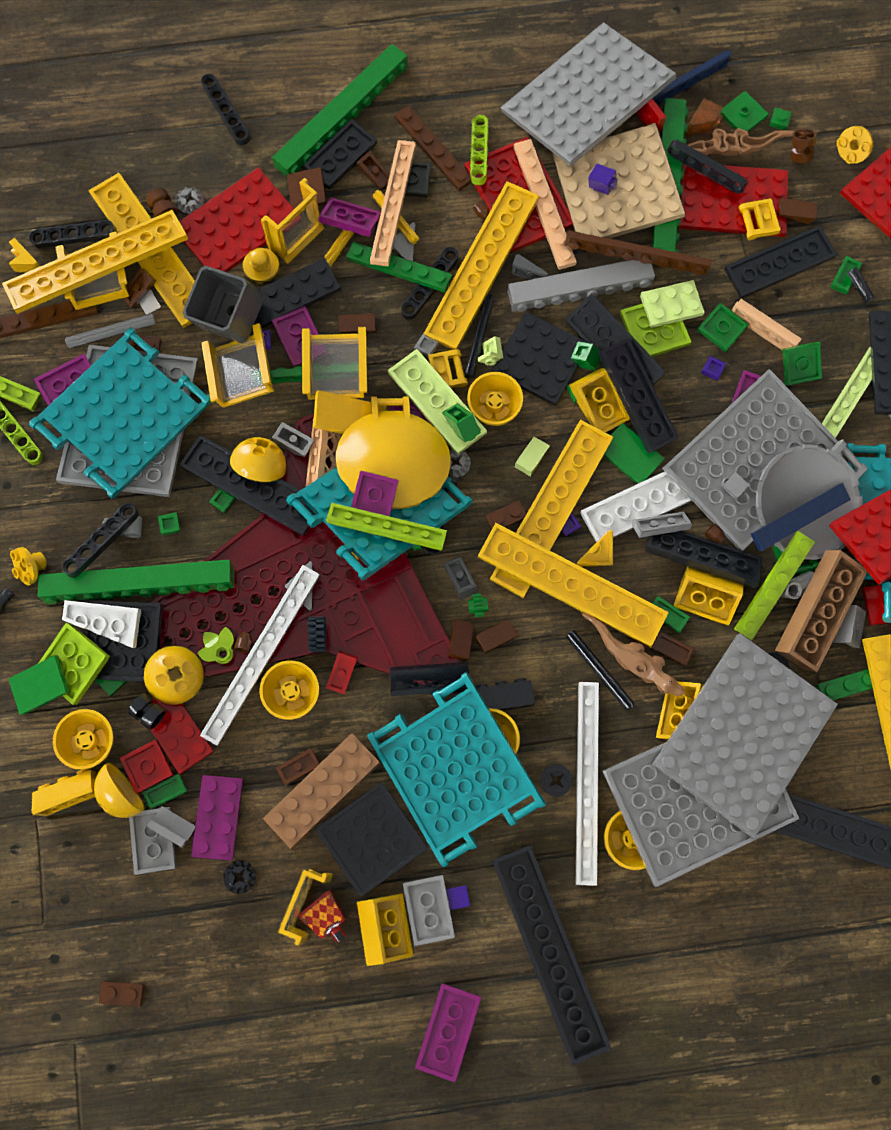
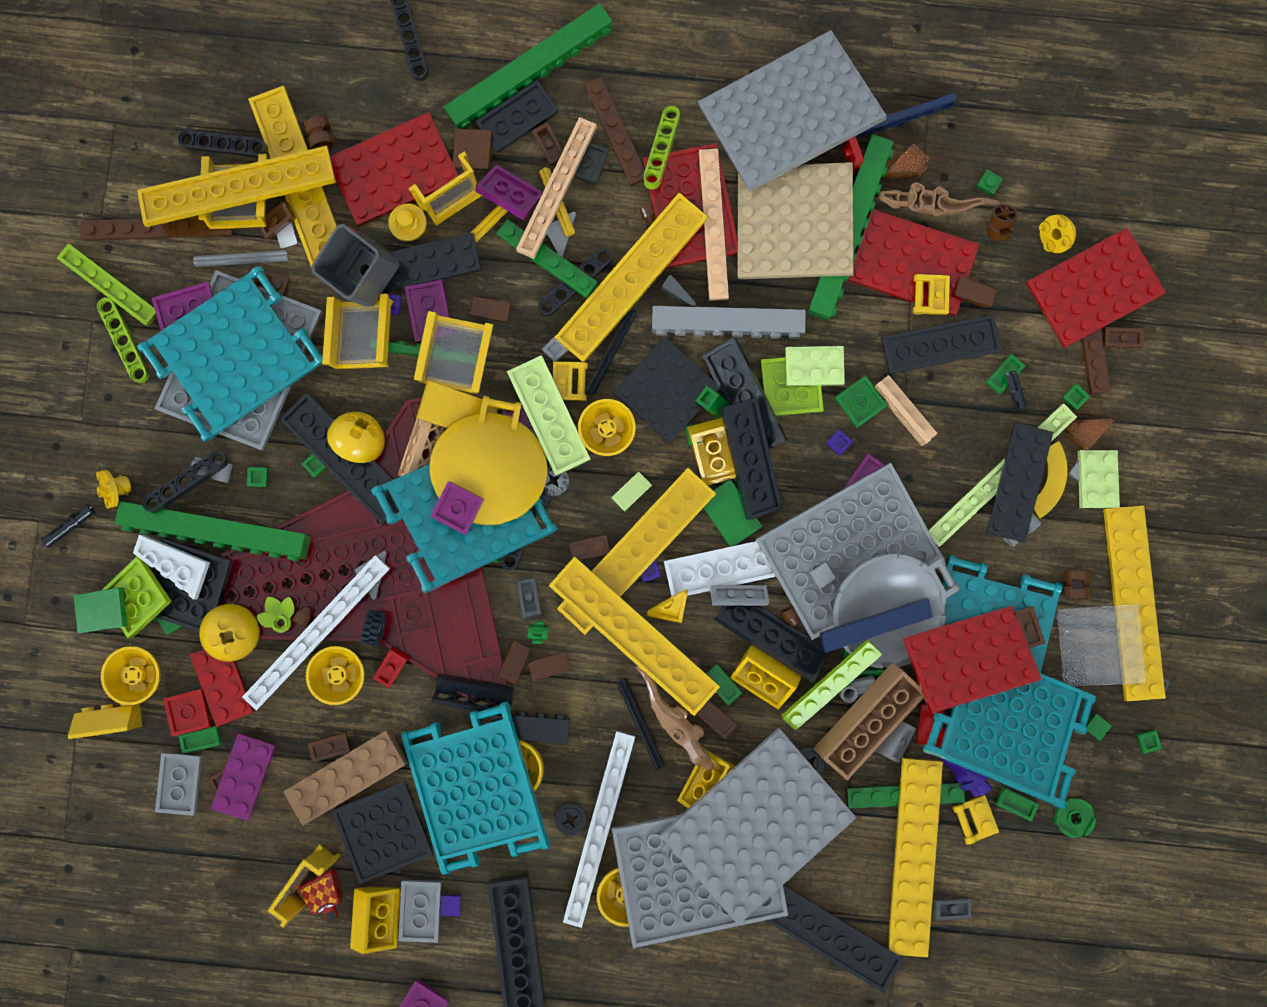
camera: 15 degrees right, 10 degrees up
yellow slope [9,238,40,272] -> none
yellow piece [94,763,145,818] -> none
reddish brown plate [98,981,145,1007] -> none
black wheel [128,693,167,730] -> none
light grey panel [146,807,195,848] -> none
light grey gear [175,186,204,214] -> none
black gear [223,860,256,894] -> none
light grey slope [272,422,314,457] -> none
lime plate [326,503,447,551] -> none
green slope [442,403,481,442] -> none
yellowish green bracket [478,336,503,365] -> none
reddish brown plate [564,230,712,275] -> none
dark purple brick [588,163,618,195] -> none
black beam [667,140,748,194] -> none
green plate [719,91,769,132] -> none
green plate [782,342,822,386] -> none

